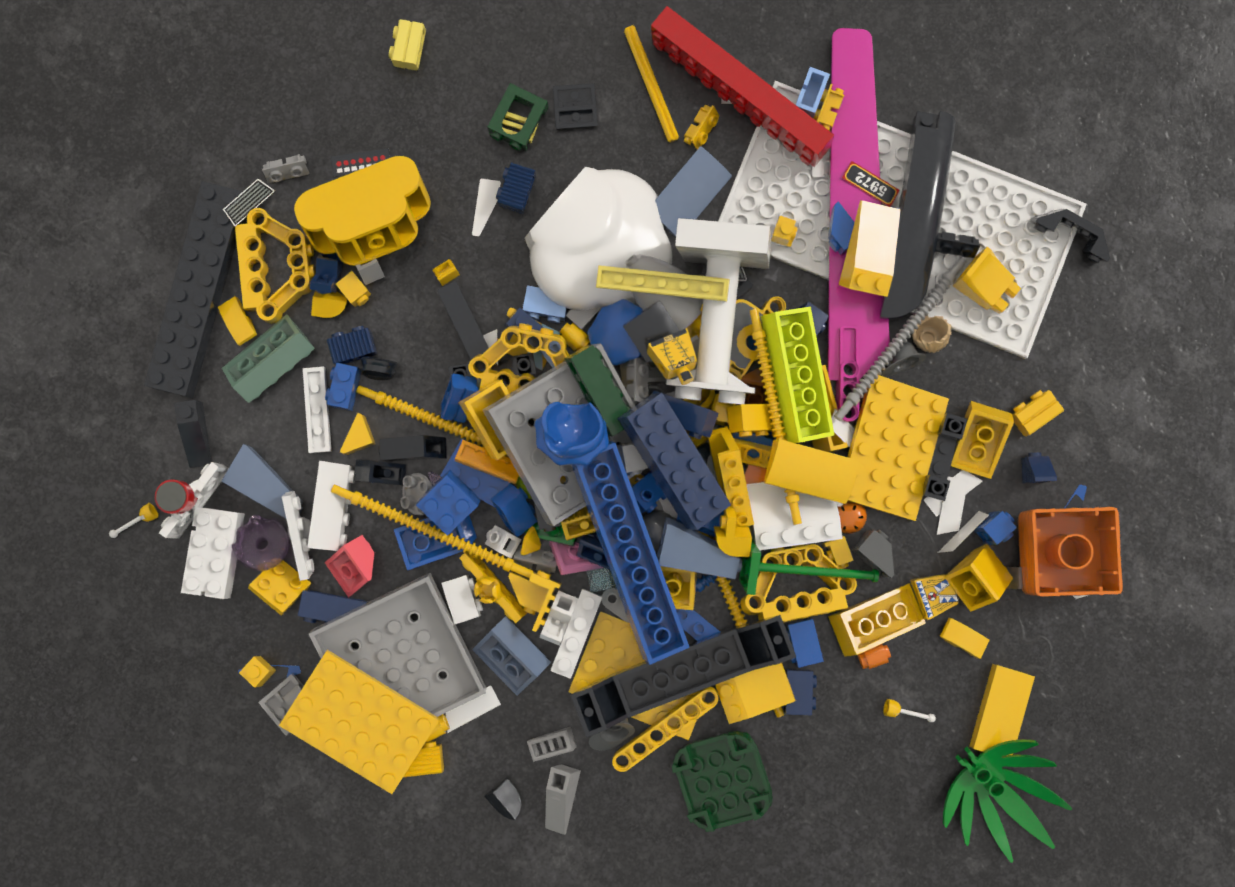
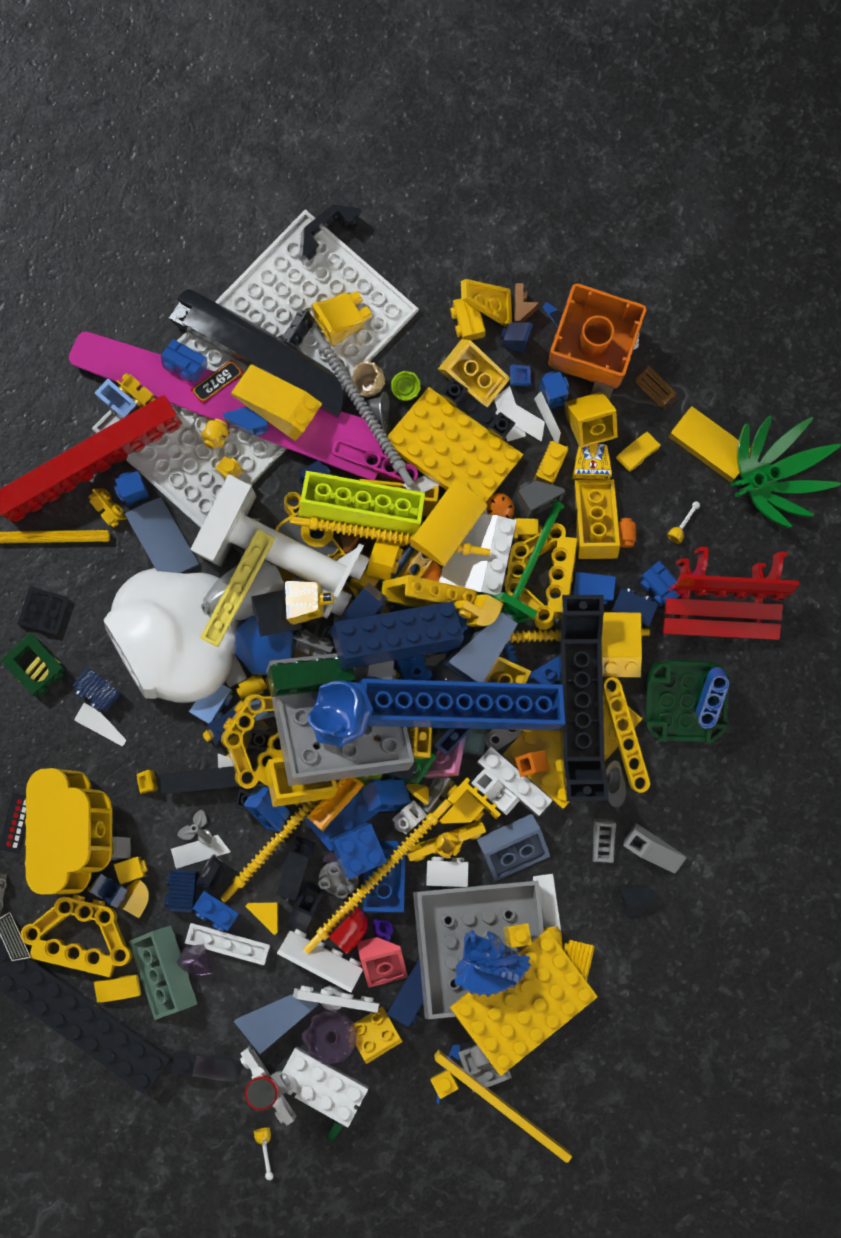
camera: 70 degrees left, 5 degrees down
none -> blue brick [114,471,150,506]
none -> blue brick [161,339,208,383]
none -> white sticker [171,835,231,869]
none -> light grey plant [177,810,213,845]
none -> clear purple slope [177,944,212,977]
none -> yellow head [201,419,230,449]
none -> light grey plate [270,1071,291,1095]
none -> dark green tile [325,1121,343,1143]
none -> red brick [329,907,368,954]
none -> dark purple piece [372,919,393,942]
none -> lime hair [391,371,421,401]
none -> yellow tile [434,1049,572,1163]
none -> blue piece [454,930,531,997]
none -> yellow wing [461,279,512,328]
none -> yellow brick [503,923,532,948]
none -> blue tile [510,364,531,387]
none -> medium nougat slope [514,283,539,323]
none -> orange brick [515,750,550,777]
none -> yellow brick [534,441,569,485]
none -> clear orange tile [635,366,677,408]
none -> blue brick [640,561,681,607]
none -> red piece [663,547,799,640]
none -> blue beam [696,667,729,728]

